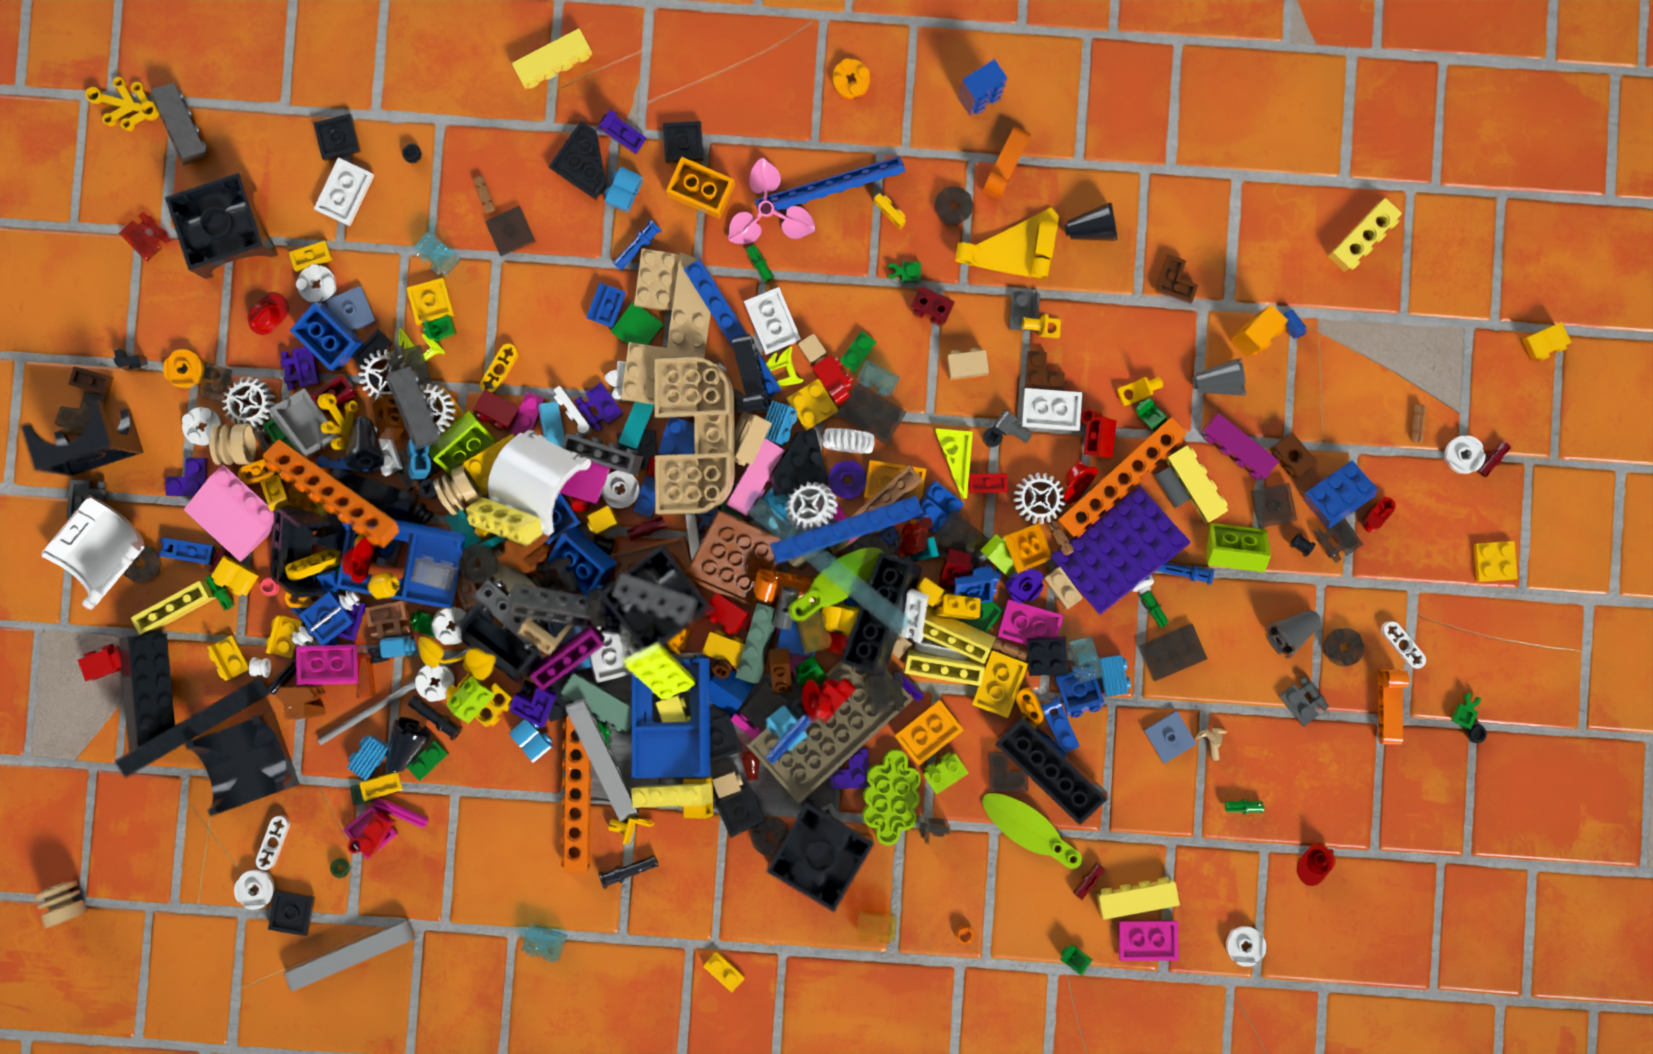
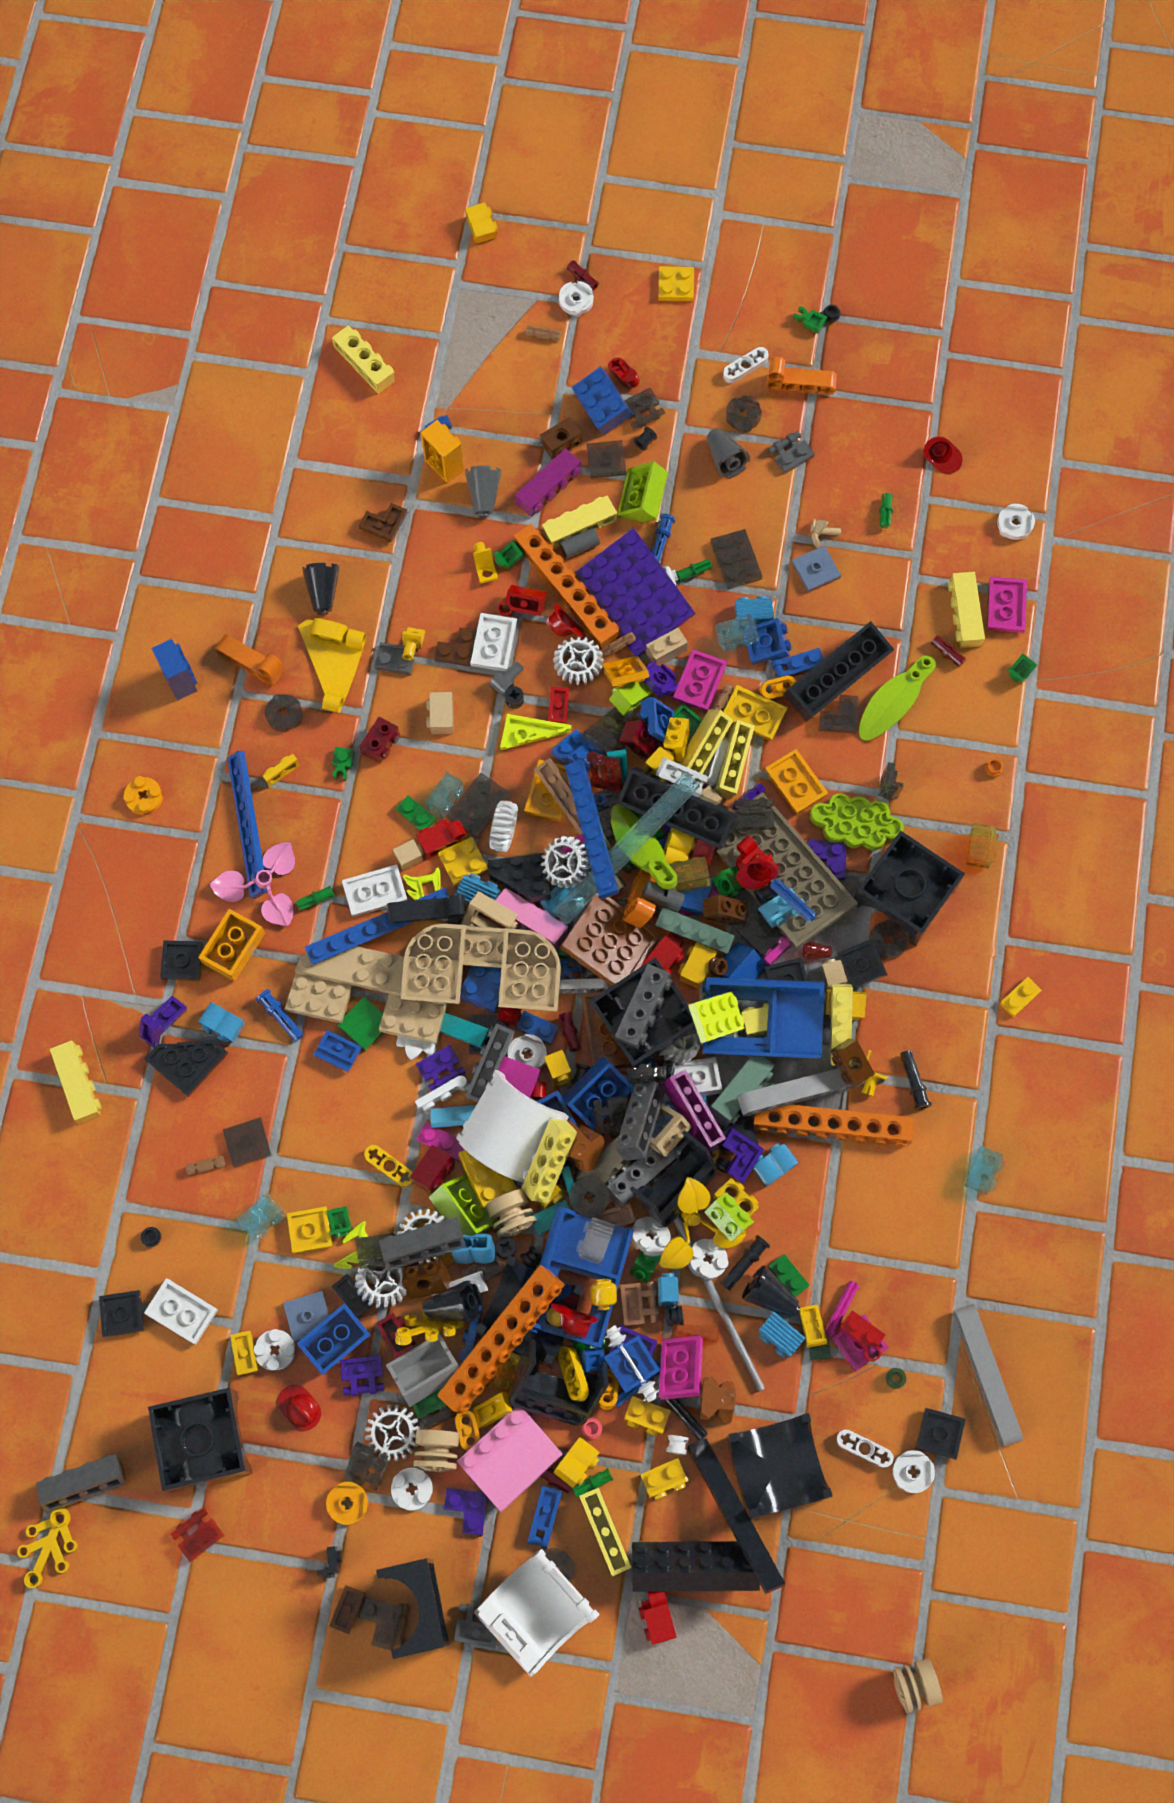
camera: 80 degrees left, 15 degrees down
dark purple plate [828,461,866,499] -> none
lime brick [923,752,968,795] -> none
black plate [1027,636,1068,676] -> none
none -> reddish brown brick [830,1038,875,1086]

